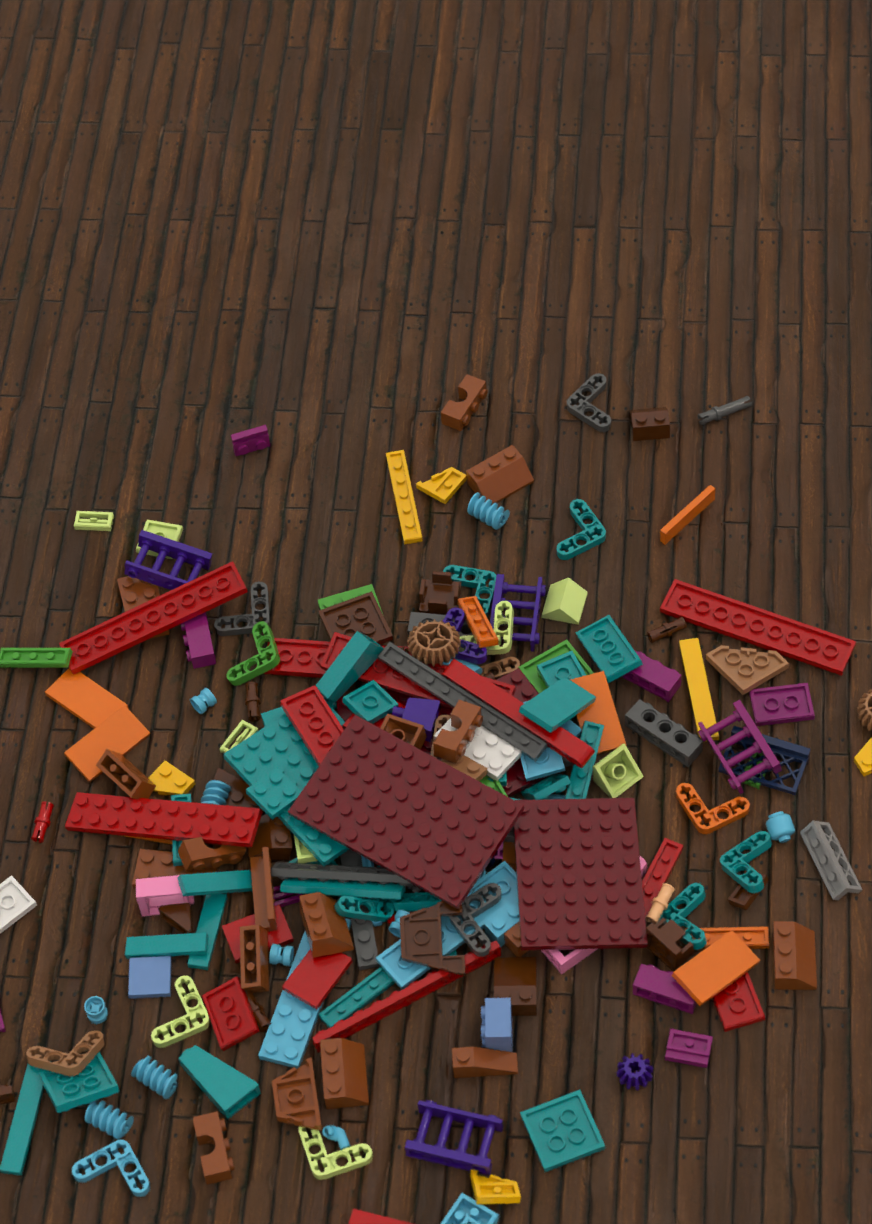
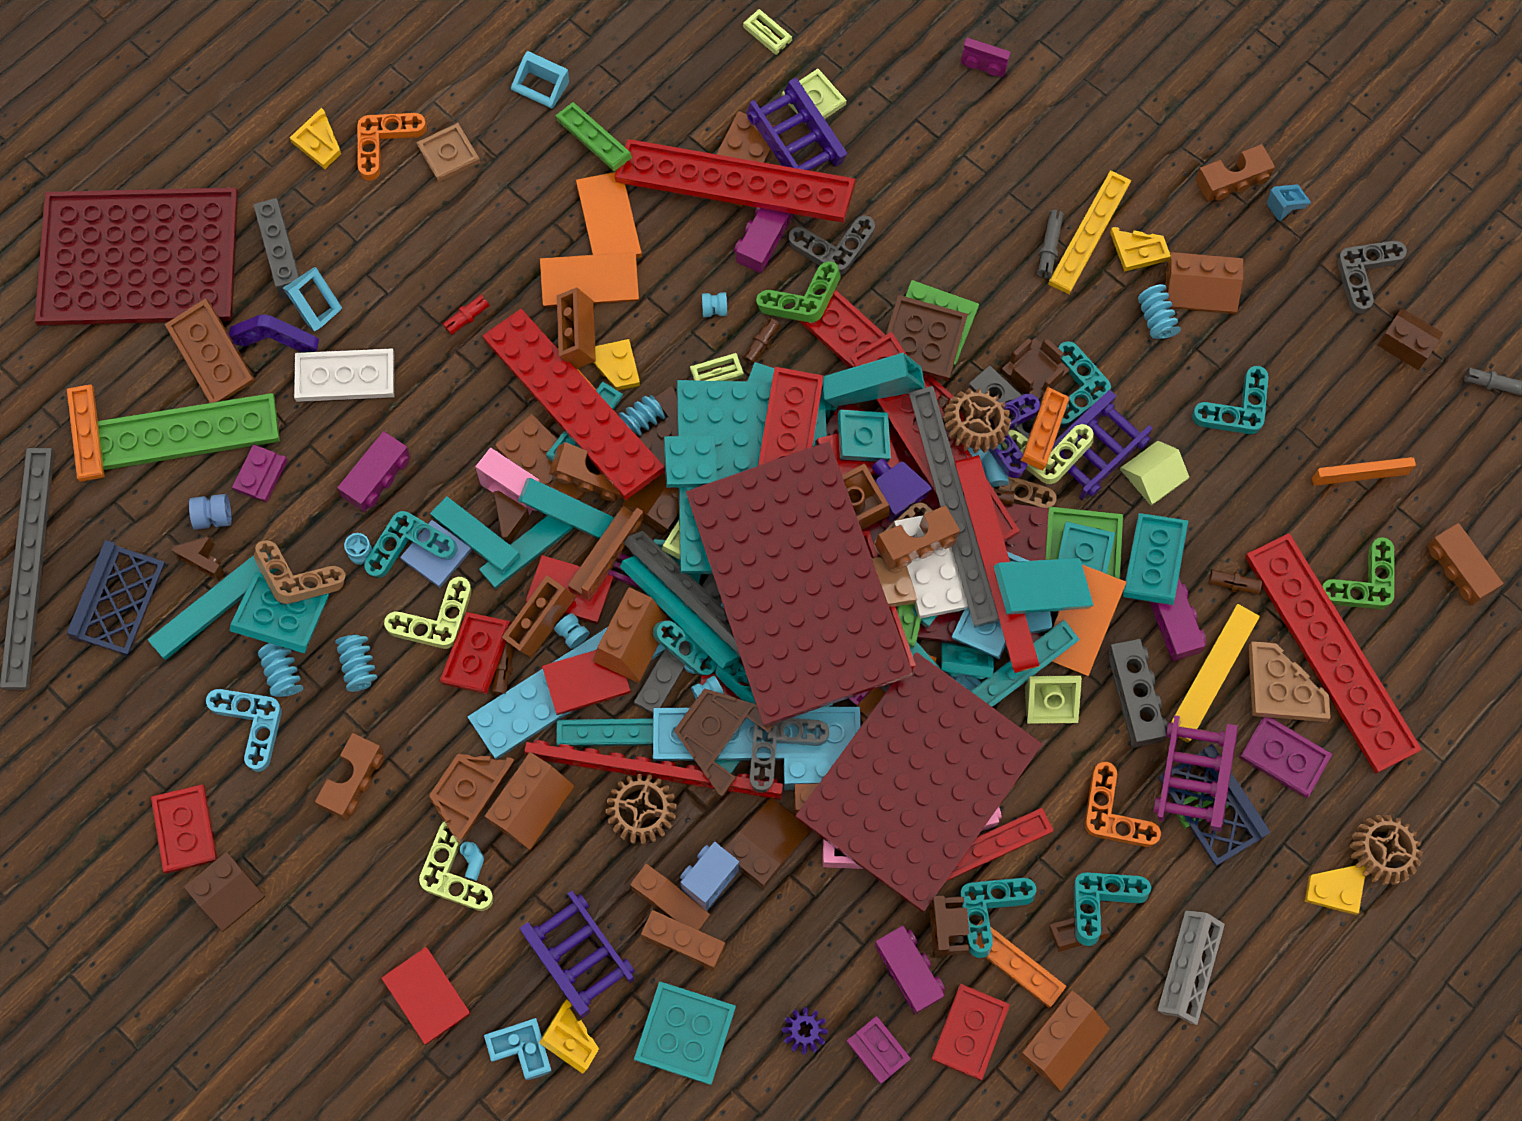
camera: 30 degrees right, 15 degrees up
teal slope [179,1045,261,1120] -> none
light nougat pin [645,883,675,925] -> none
orange tile [671,930,760,1006] -> none
medium azure head [766,811,795,843] -> none
none -> magenta brick [337,431,410,512]
none -> teal beam [365,511,457,578]
none -> medium nougat gear [606,774,677,845]
none -> dark orange arch [641,910,725,972]
none -> dark grey pin [1037,210,1064,278]
none -> dark azure slope [1267,184,1311,221]
none -> bright green beam [1322,537,1394,609]
none -> dark orange brick [1427,523,1504,606]

